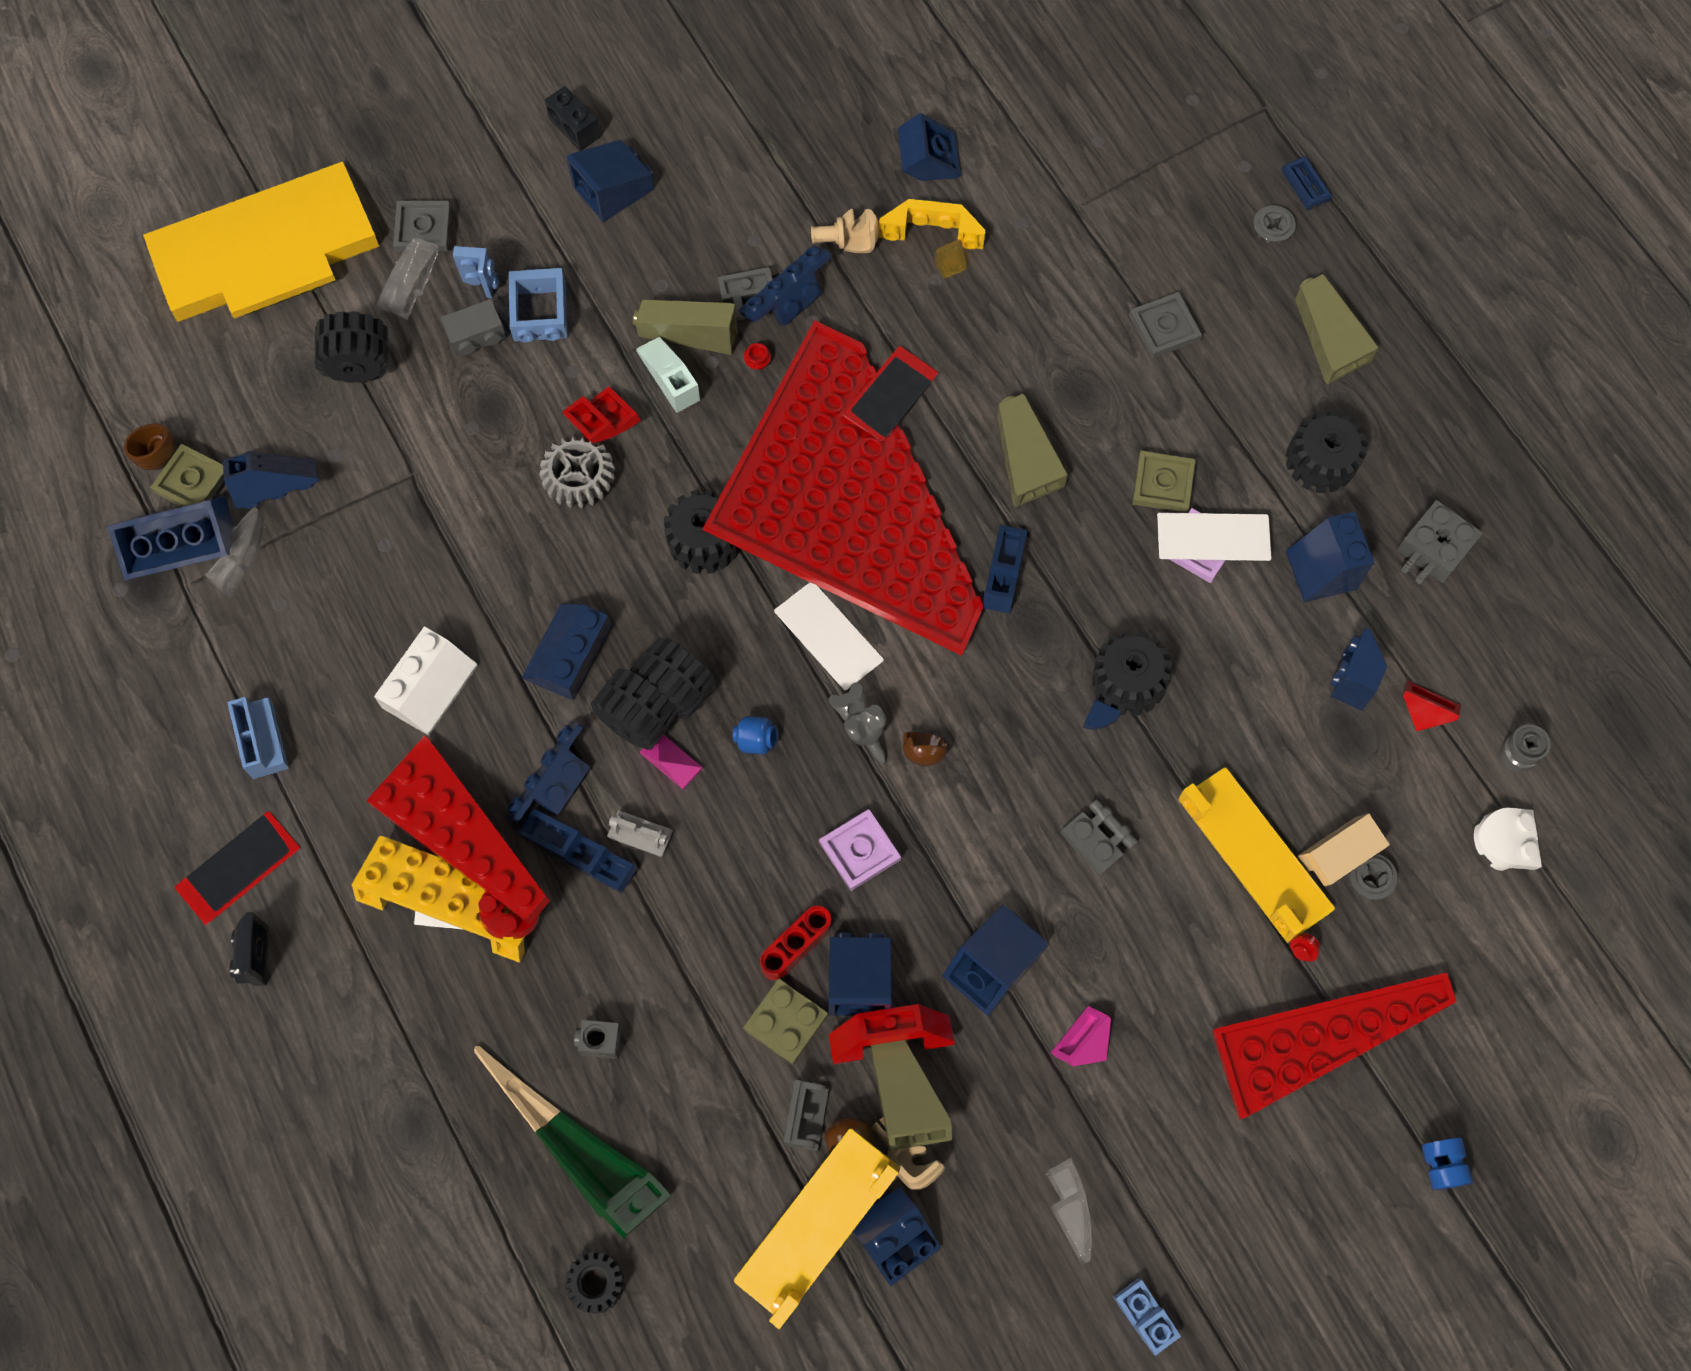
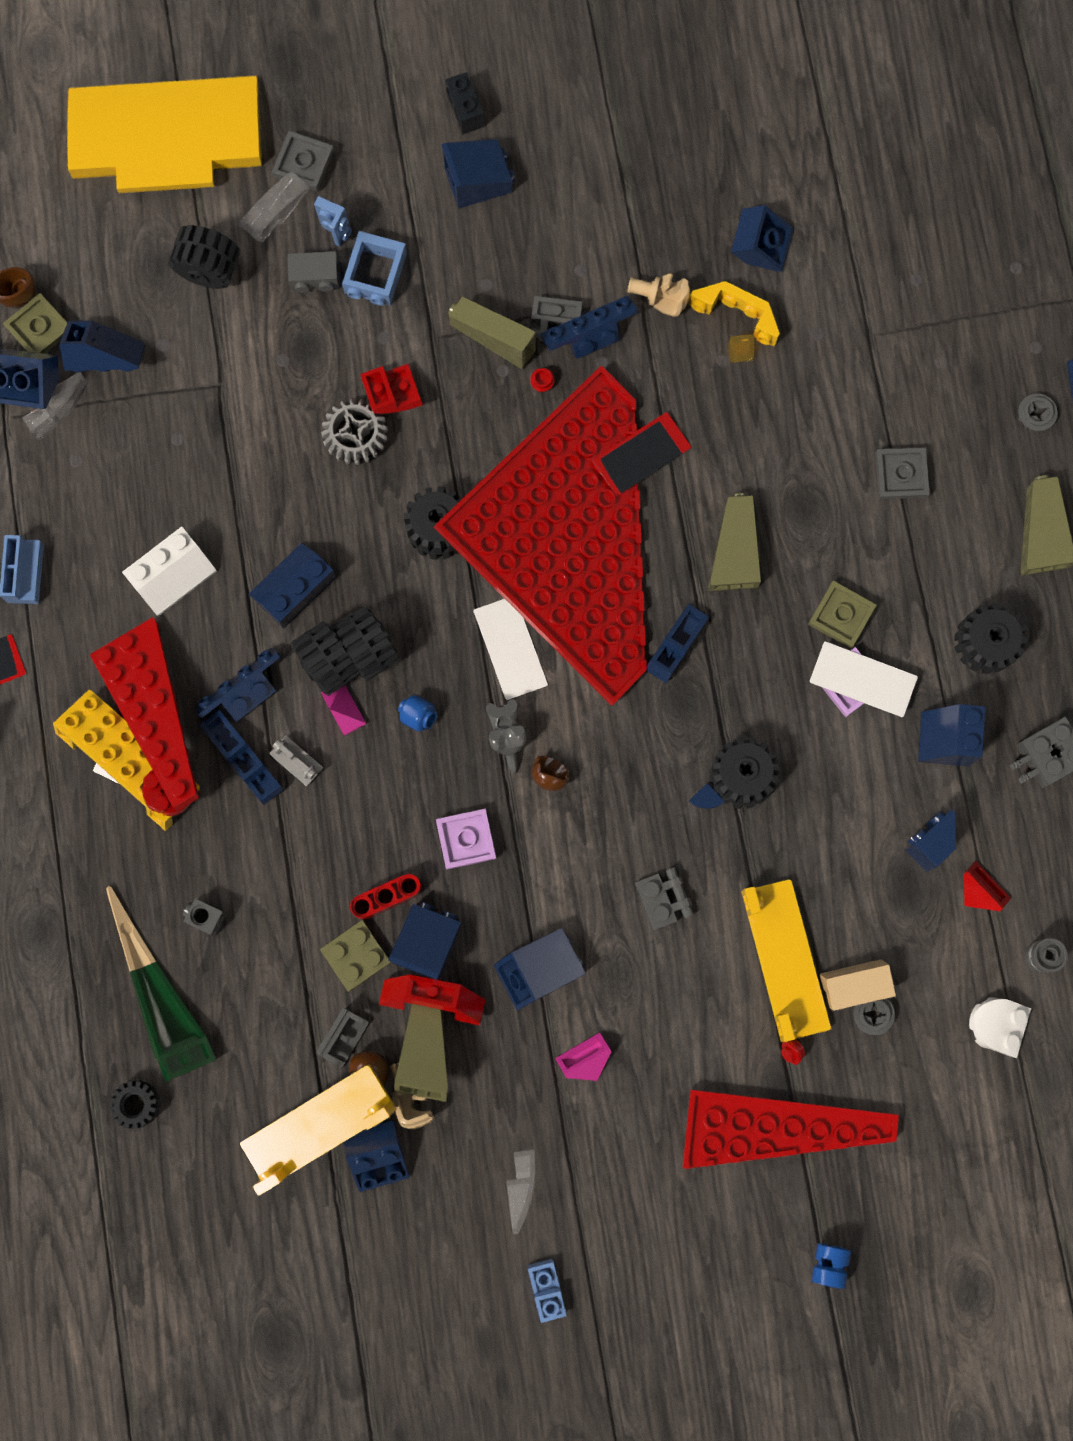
camera: 20 degrees right, 10 degrees up
light aqua slope [636,337,700,413] -> none

